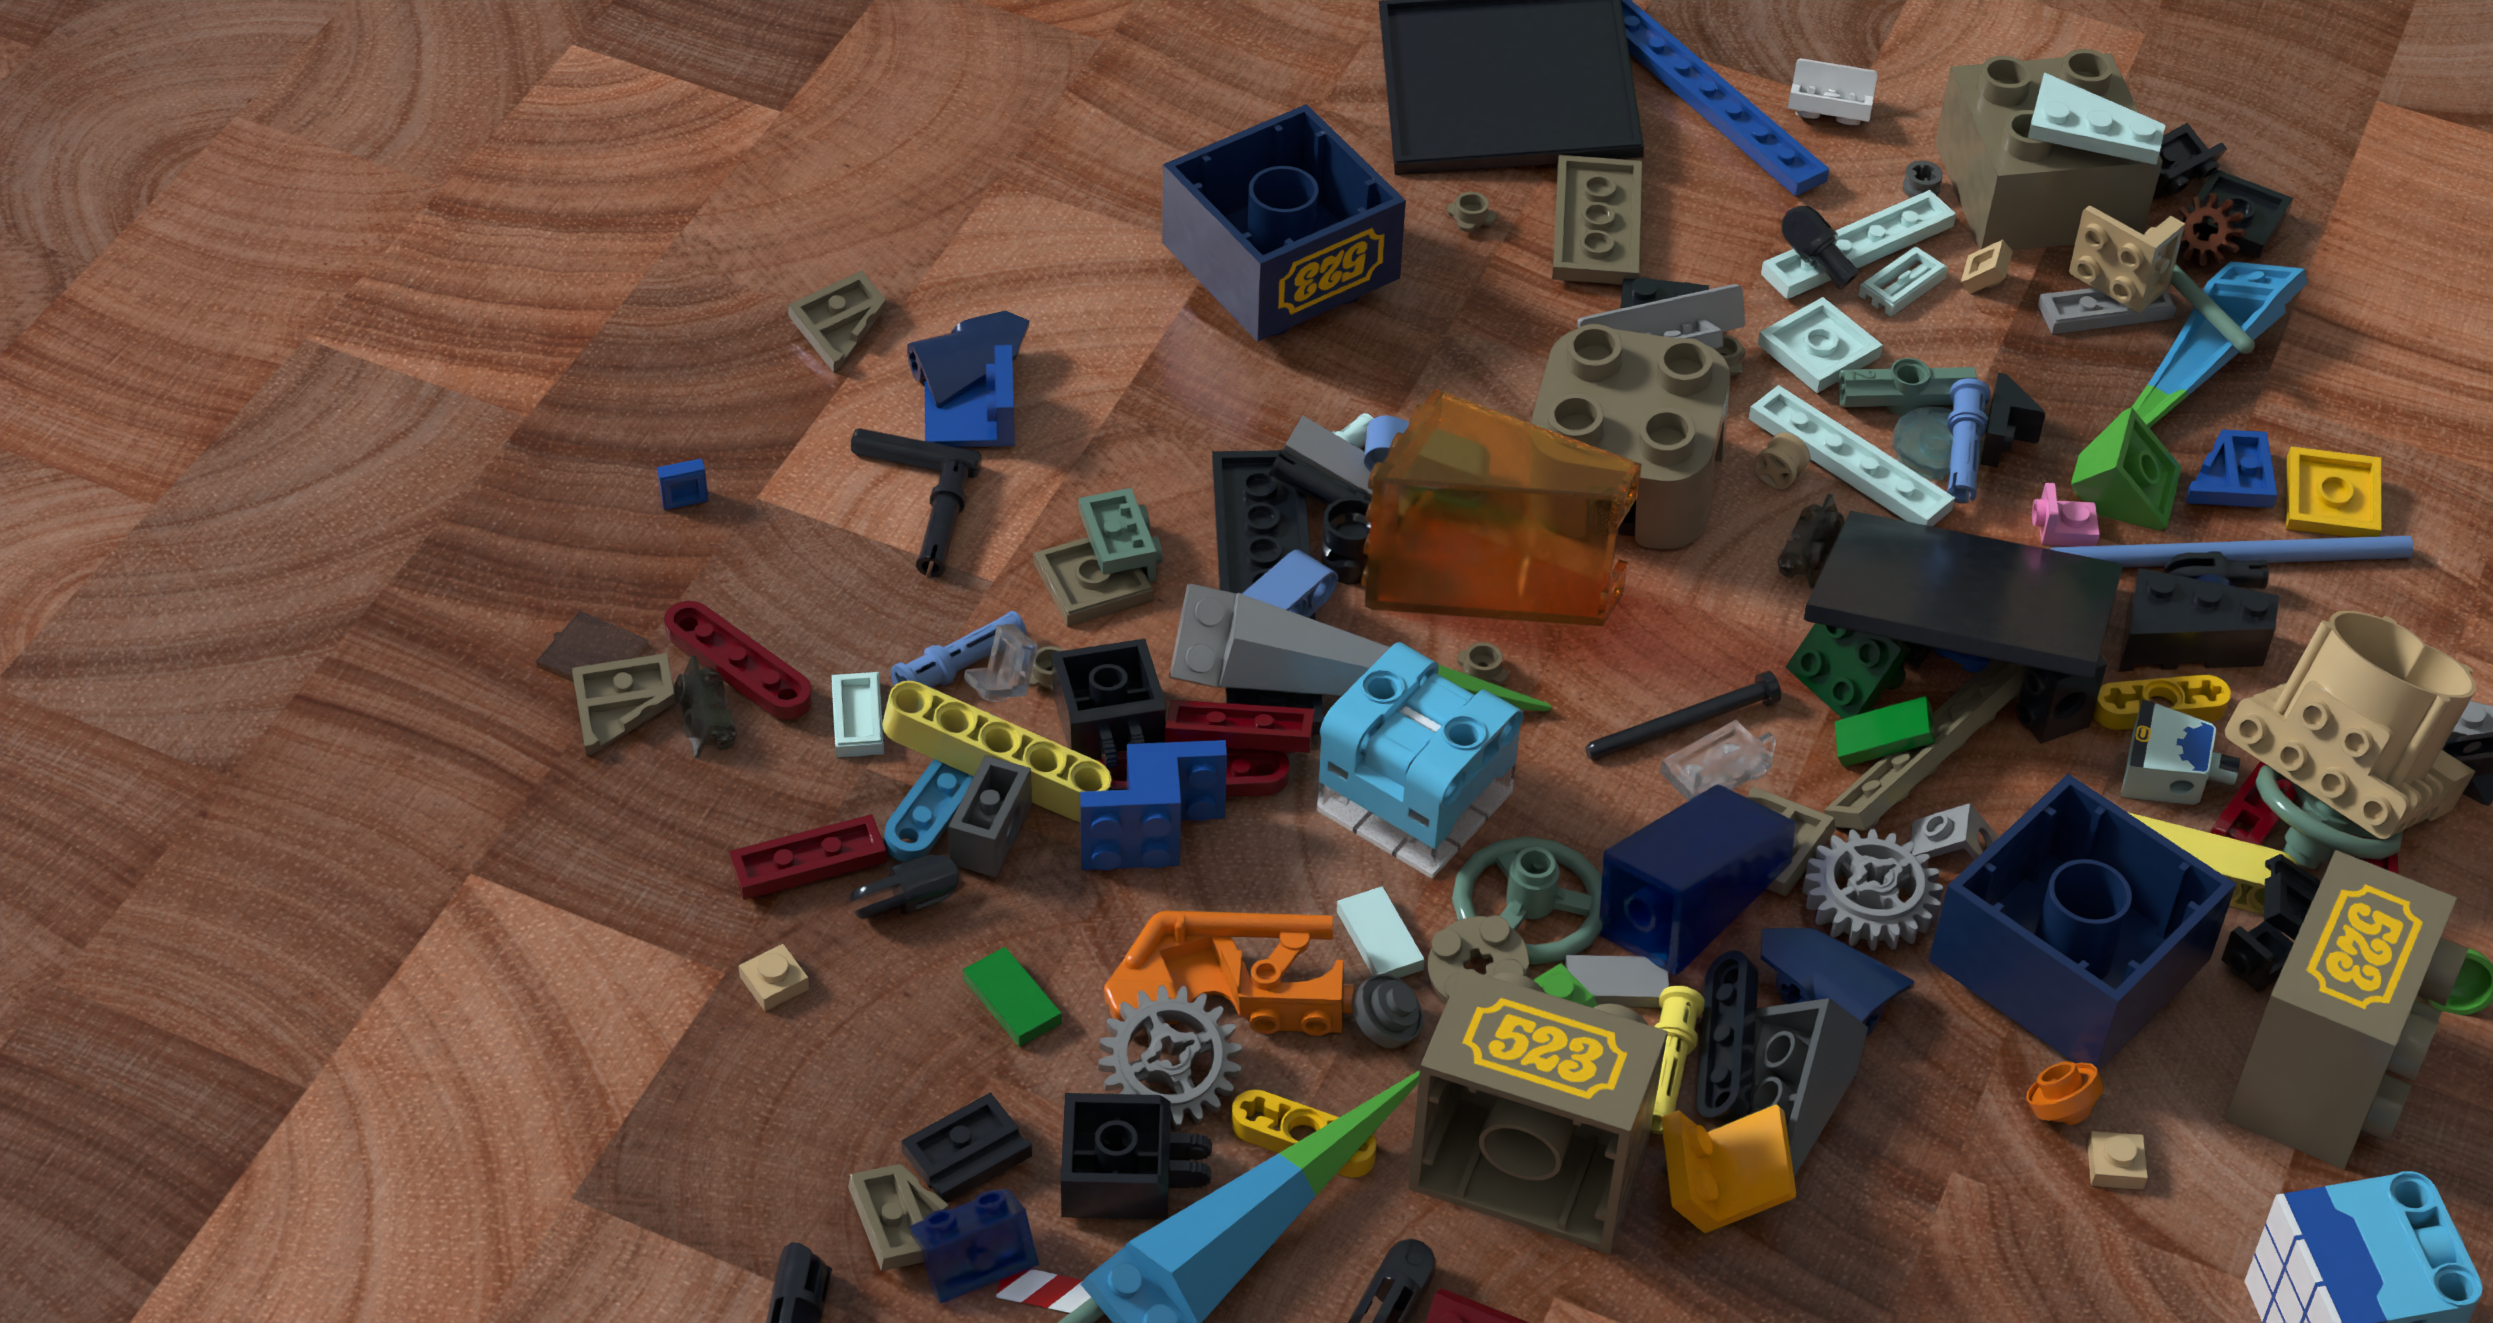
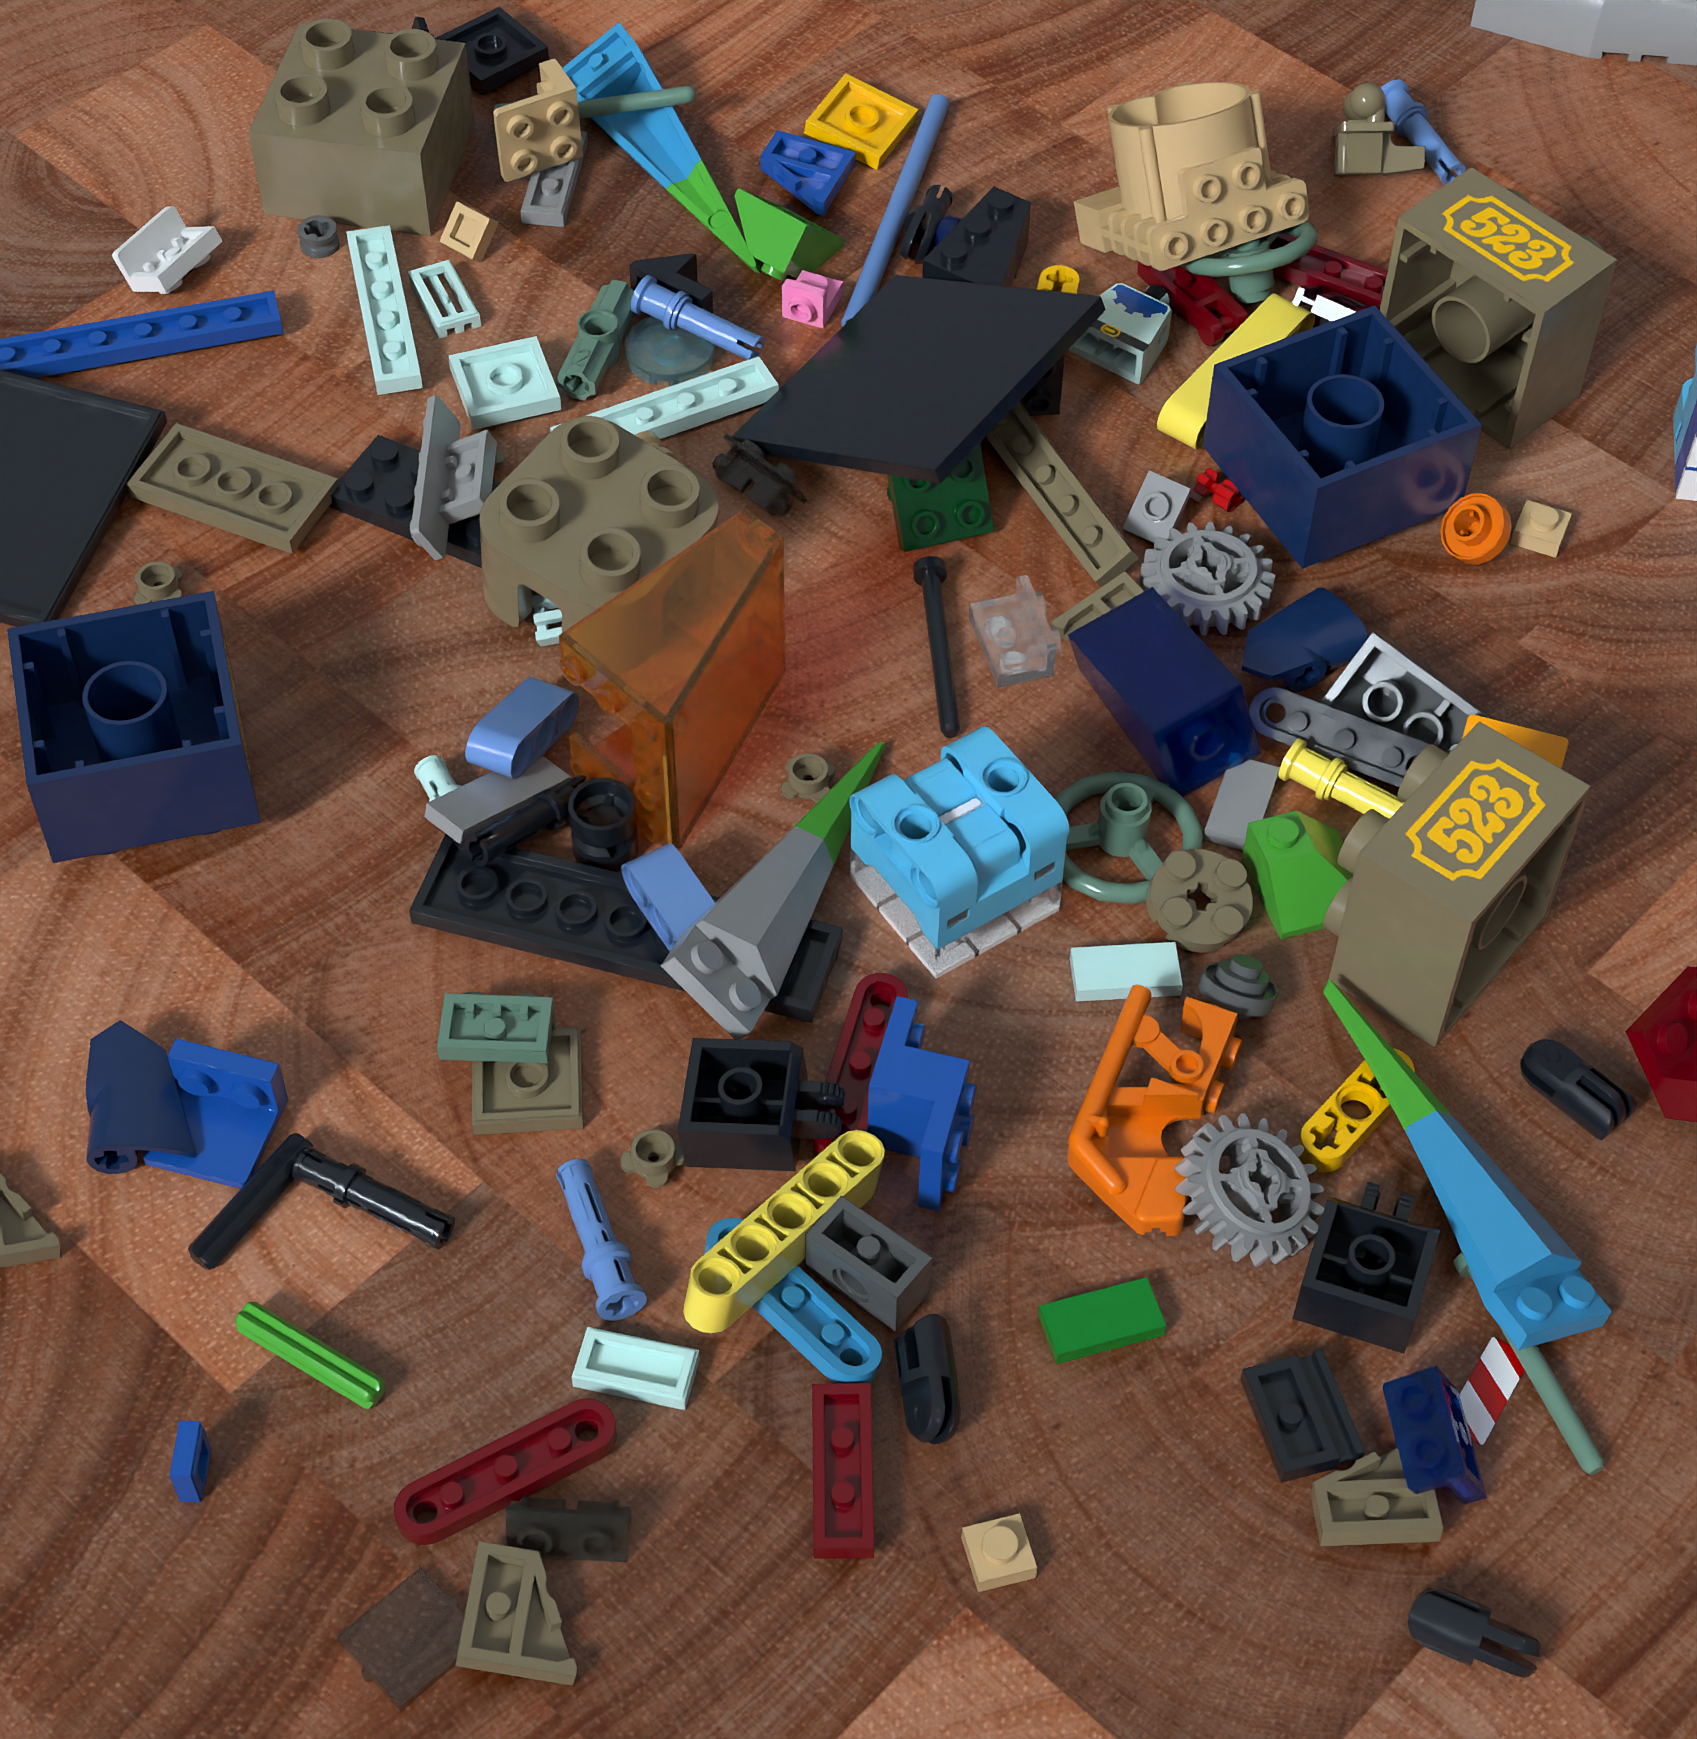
camera: 70 degrees left, 5 degrees up
clear bracket [964,624,1038,702] -> none
dark red plate [1165,700,1314,753] -> none
black arm [1781,206,1860,290] -> none
green tile [1835,696,1935,767] -> none
light aqua wing [2028,72,2166,165] -> none
copper gear [2177,193,2246,266] -> none
none -> bright green axle [235,1302,386,1409]

